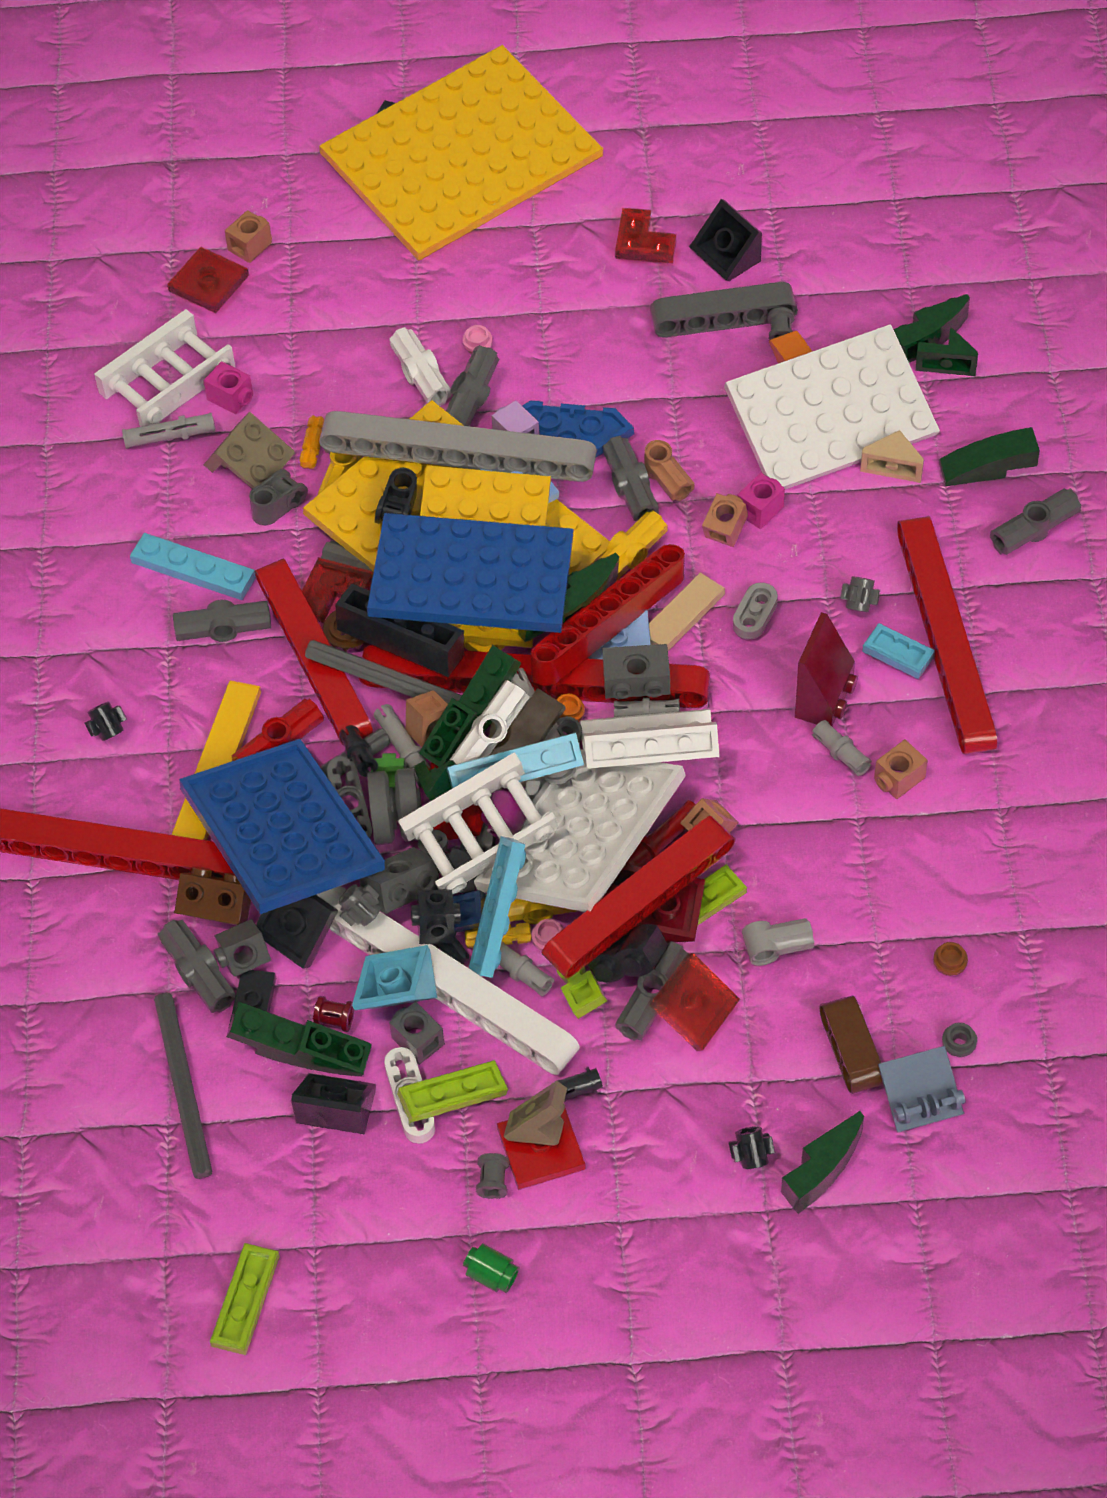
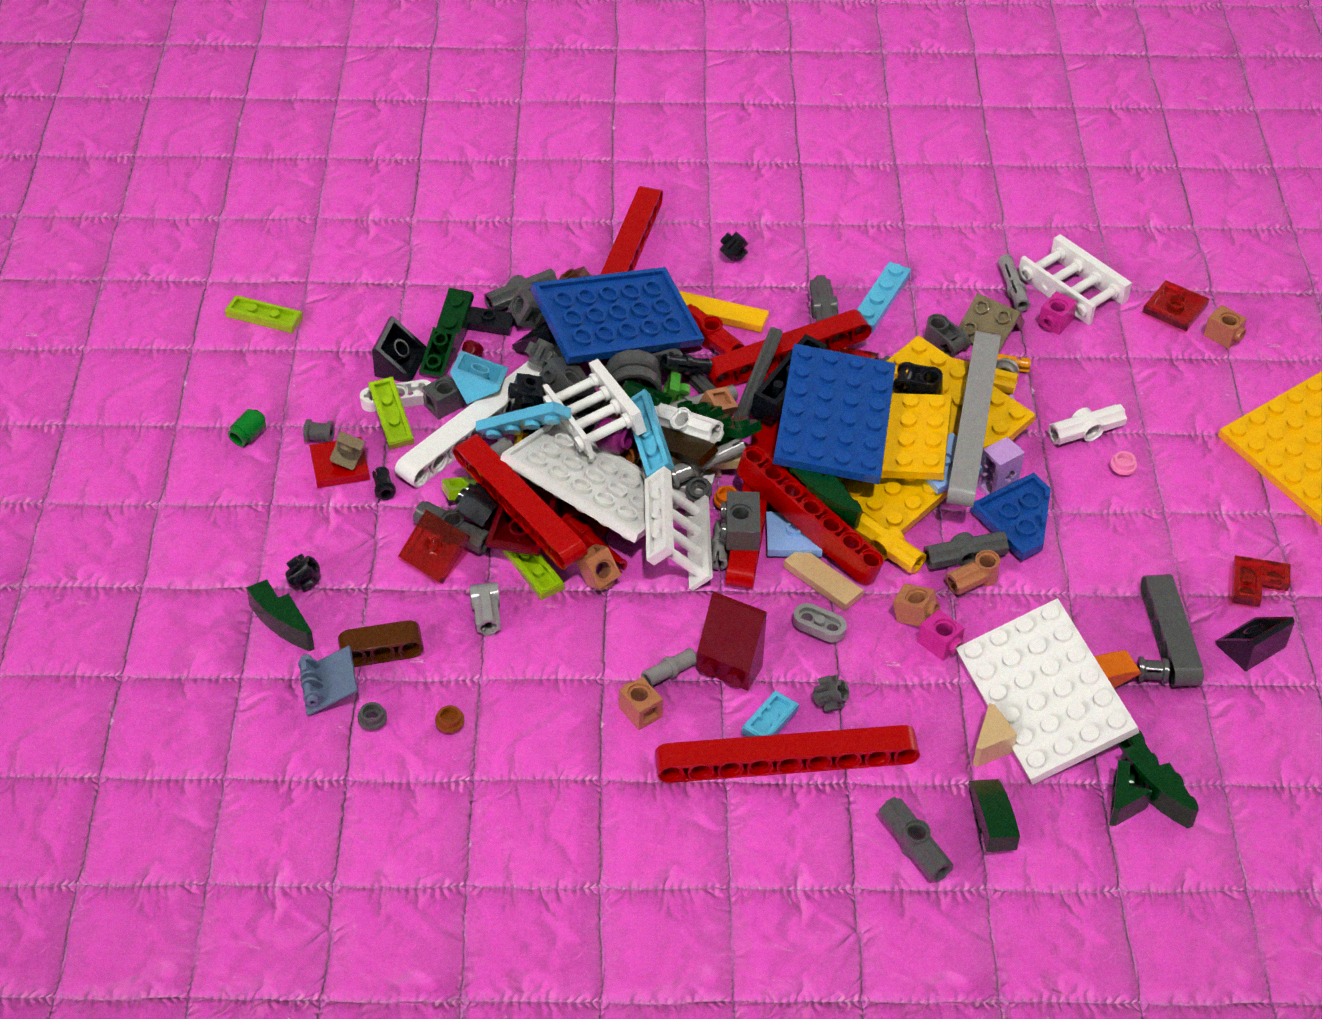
camera: 90 degrees right, 10 degrees down
dark grey axle [154,992,212,1179] -> none
dark grey piece [446,345,499,426] -> none

